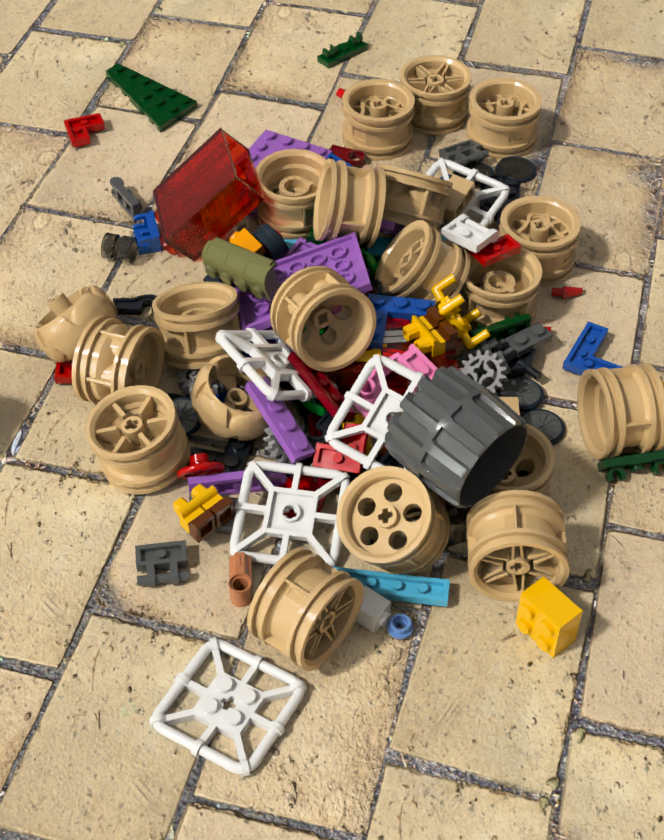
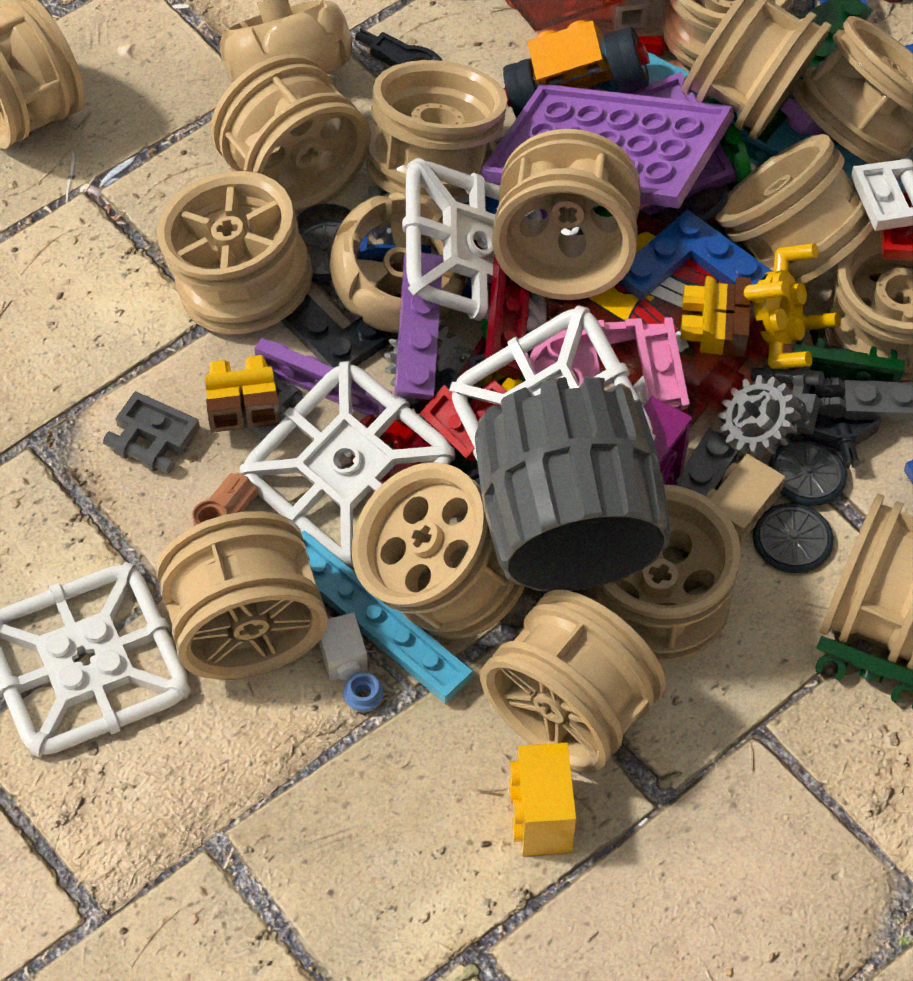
camera: 35 degrees right, 10 degrees up
red piece [177,453,225,480] -> none
olive container [202,237,281,302] -> none

